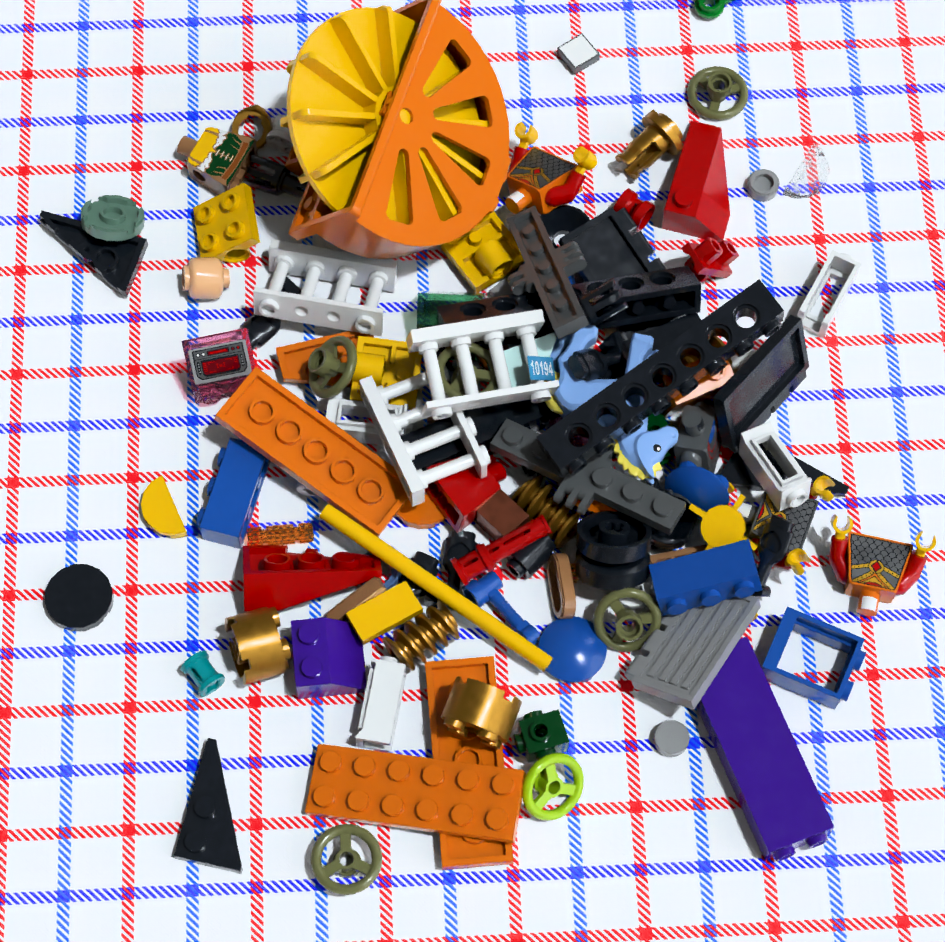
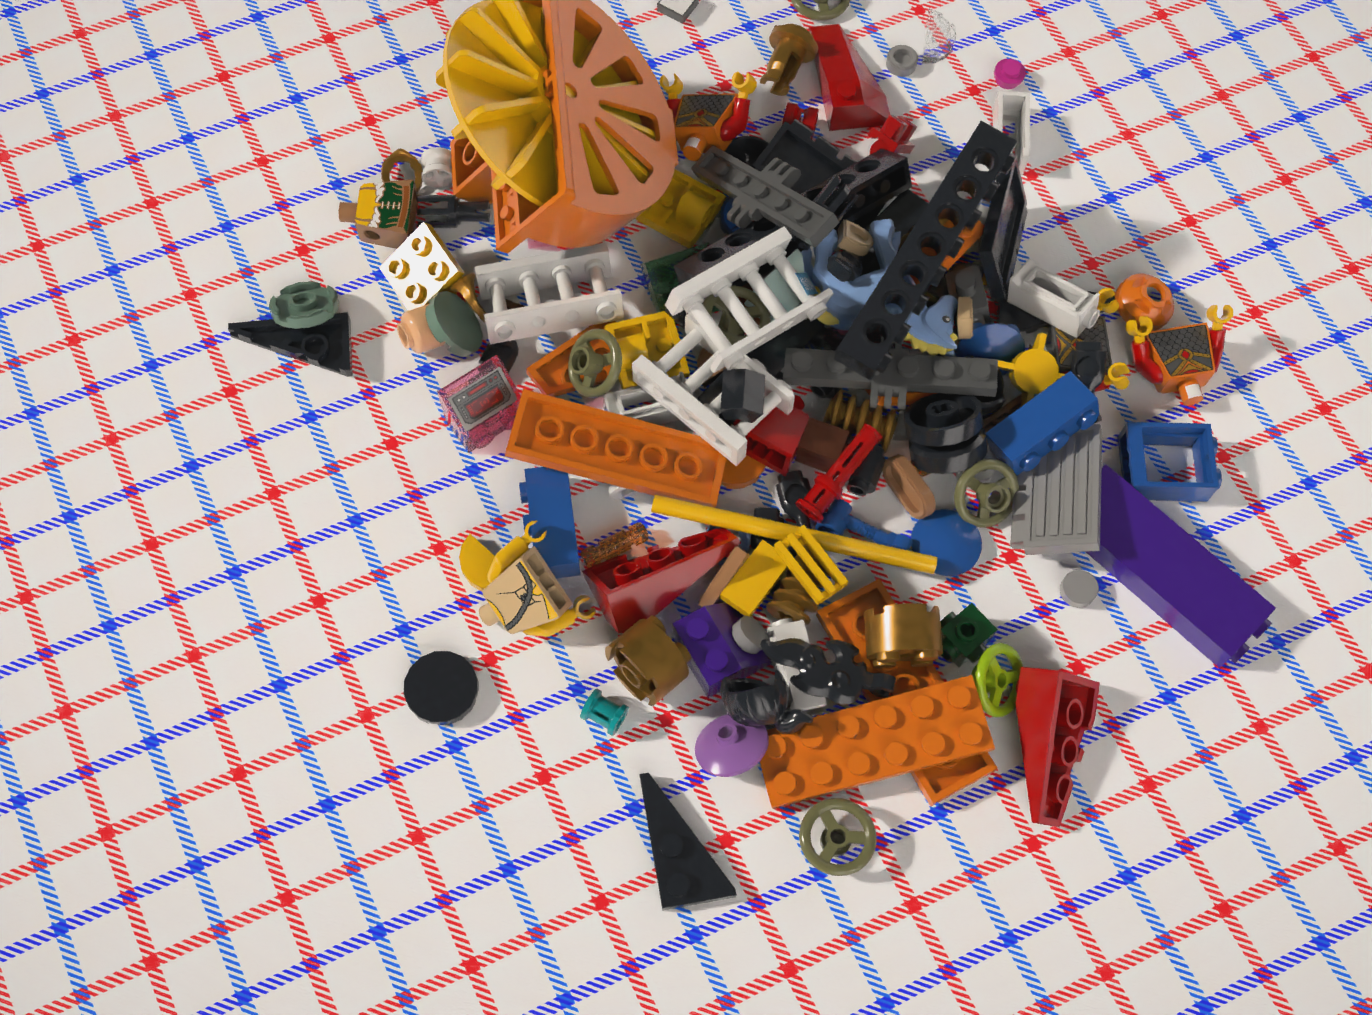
camera: 25 degrees left, 0 degrees up
none -> sand green tile [425,291,483,357]
none -> pearl gold piece [449,272,487,323]
none -> torso [479,520,596,637]
none -> medium lavender dish [695,714,769,777]
none -> black piece [720,369,765,423]
none -> black hair [720,670,813,734]
none -> light grey tile [732,616,768,654]
none -> black piece [760,638,896,705]
none -> yellow tile [773,525,849,605]
none -> tan tile [838,219,874,256]
none -> tan tile [957,297,973,339]
none -> dark pink plate [994,59,1026,89]
none -> red wedge [1016,667,1100,827]
none -> orange piece [1115,273,1174,331]

